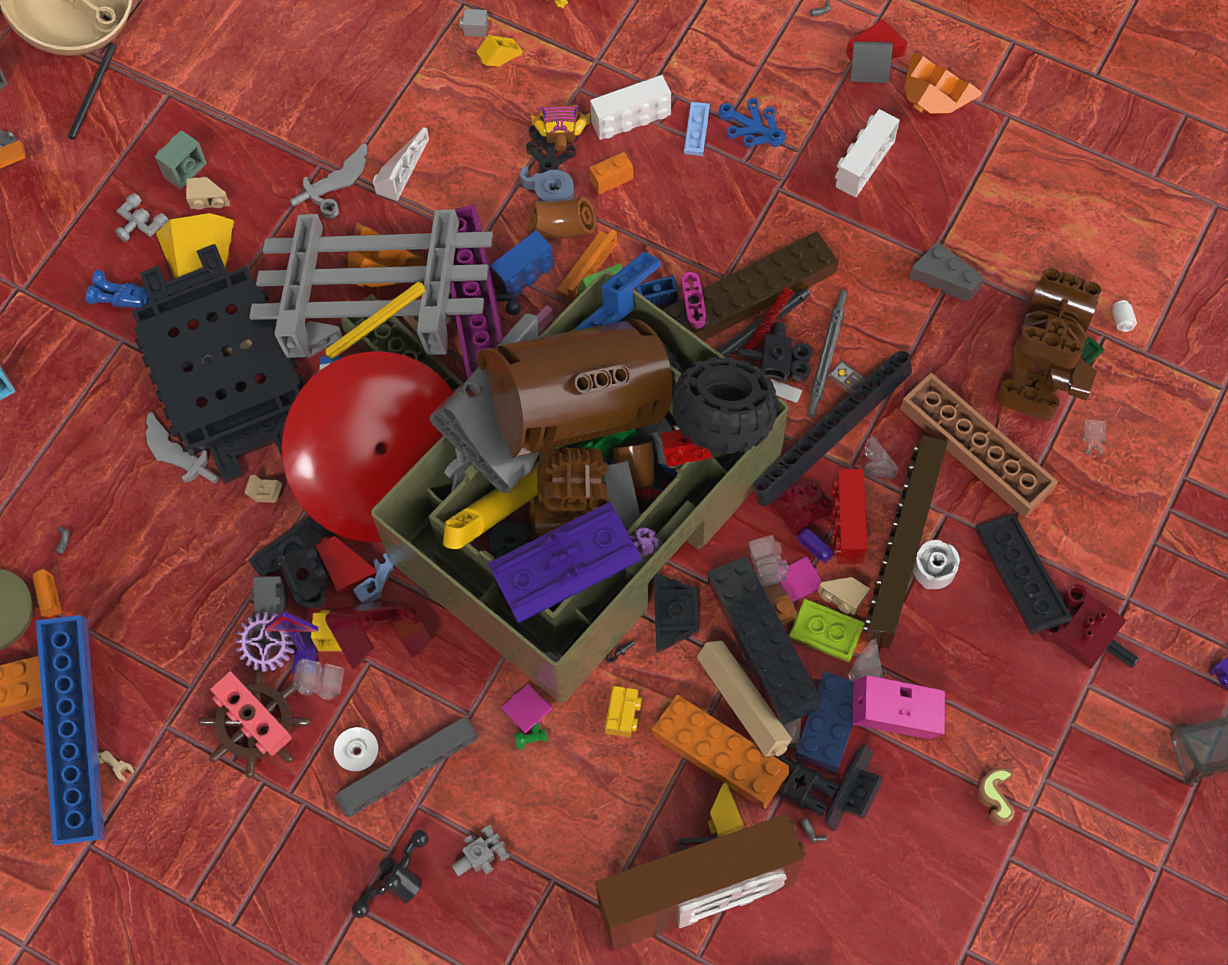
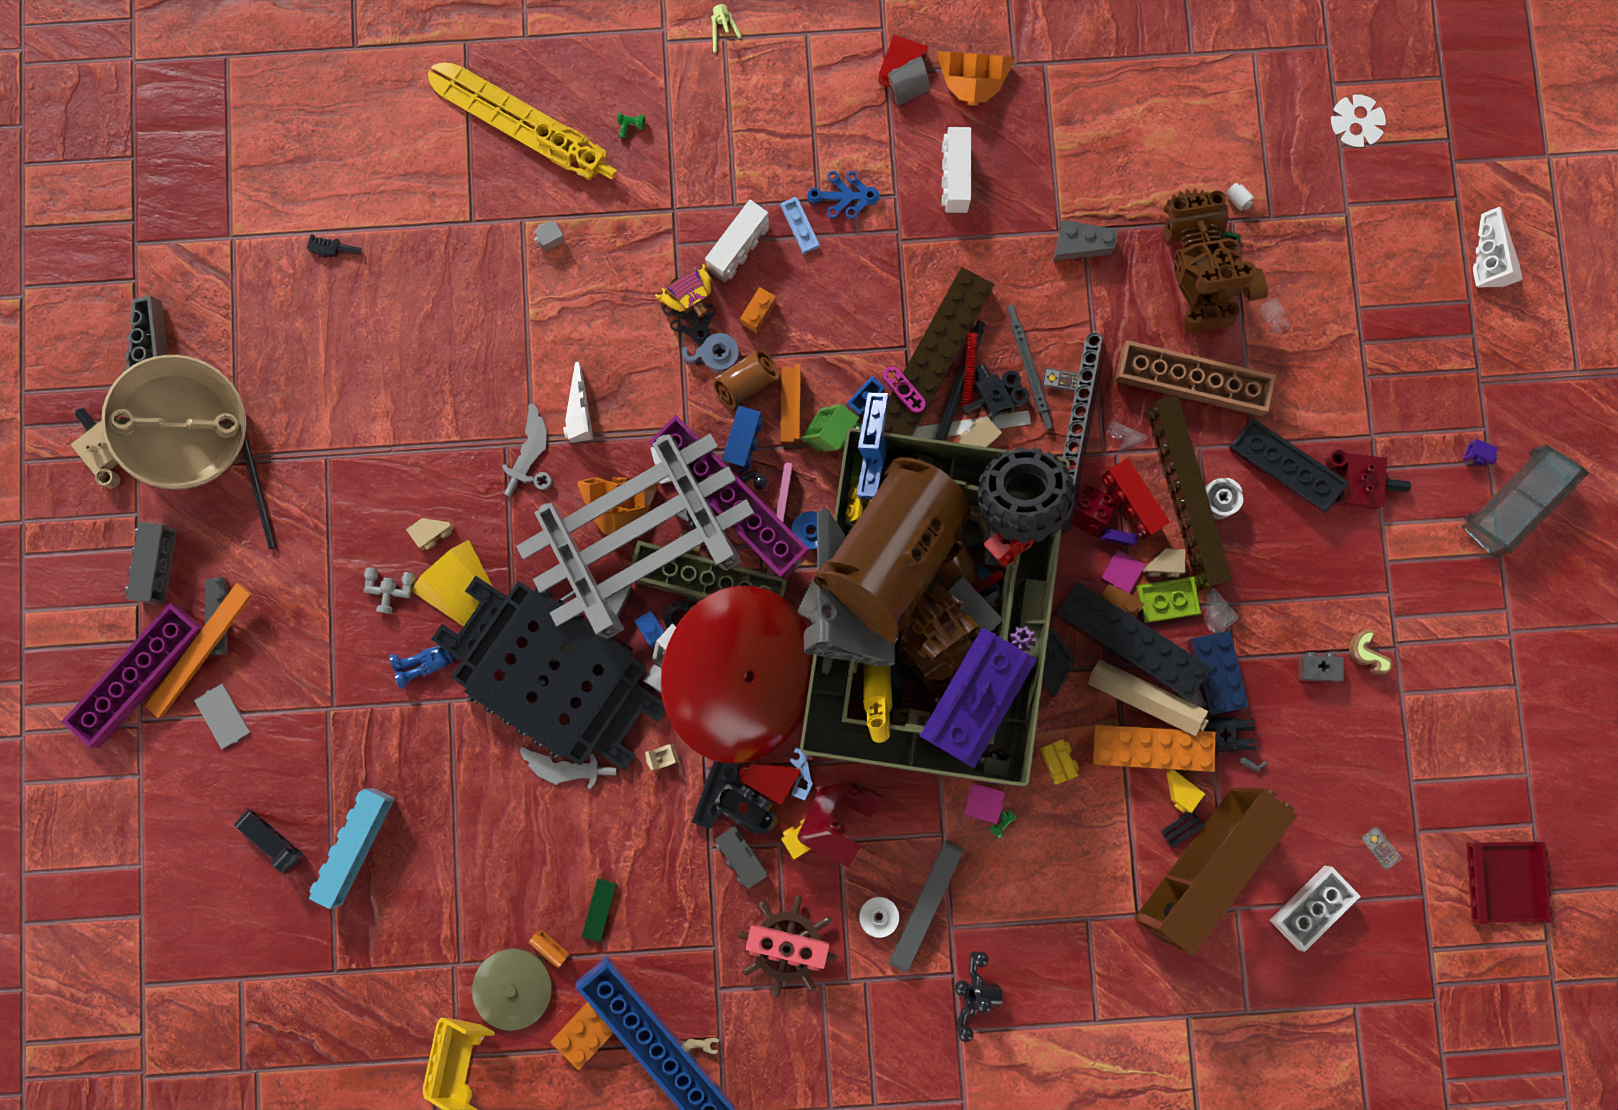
camera: 35 degrees left, 15 degrees up
dark grey piece [56,526,70,554] -> none
sand green brick [154,130,207,190] -> none
lavender gear [236,612,294,672] -> none
dark purple piece [264,612,318,676] -> none
clear piece [292,659,344,699] -> none
yellow axle [326,282,426,359] -> none
light grey piece [451,825,511,877] -> none
yellow slope [476,35,523,67] -> none
clear piece [748,535,789,587] -> none
dark grey piece [810,1,831,17] -> none
black bracket [824,744,883,831] -> none
dark pink brick [852,675,945,739] -> none
none -> dark green tile [581,878,617,942]
none -> flat silver brick [1299,652,1344,682]

